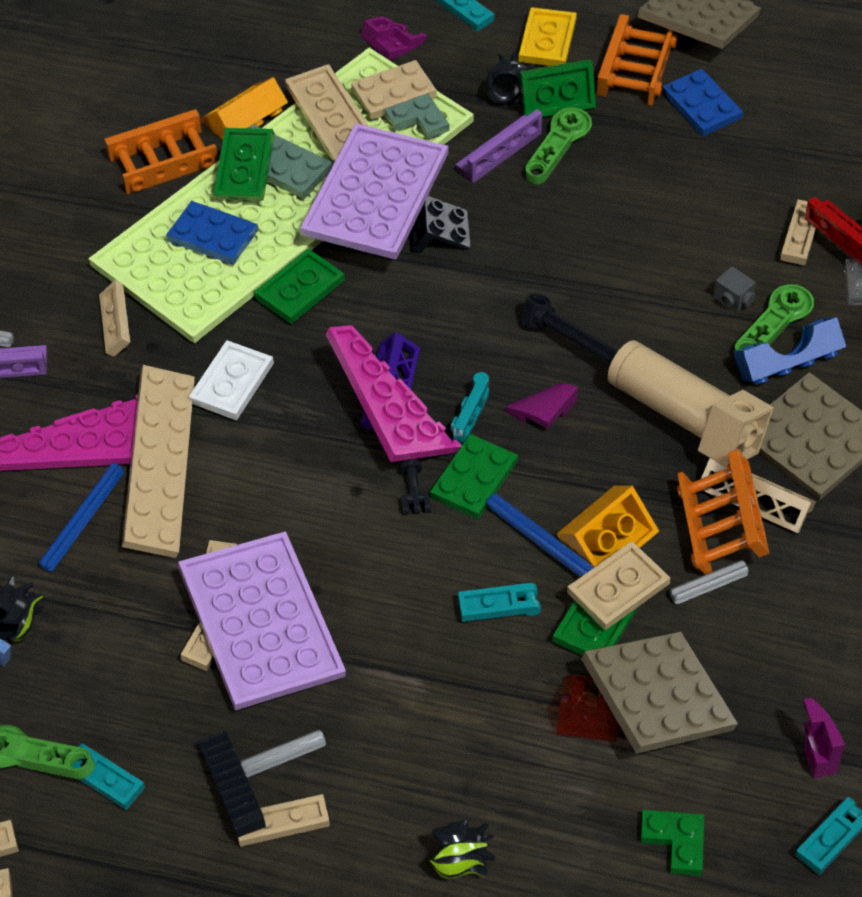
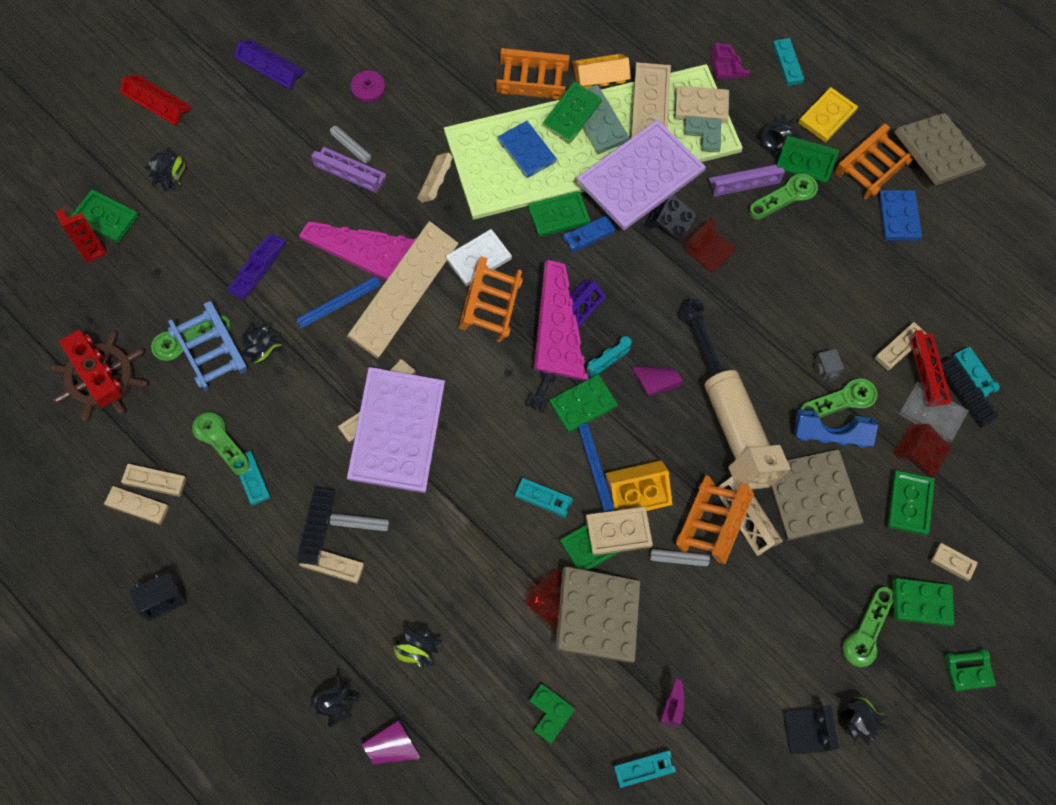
camera: 25 degrees right, 15 degrees up
none -> orange fence [458,256,523,342]
none -> blue plate [562,216,615,253]
none -> clear red bracket [685,218,736,273]

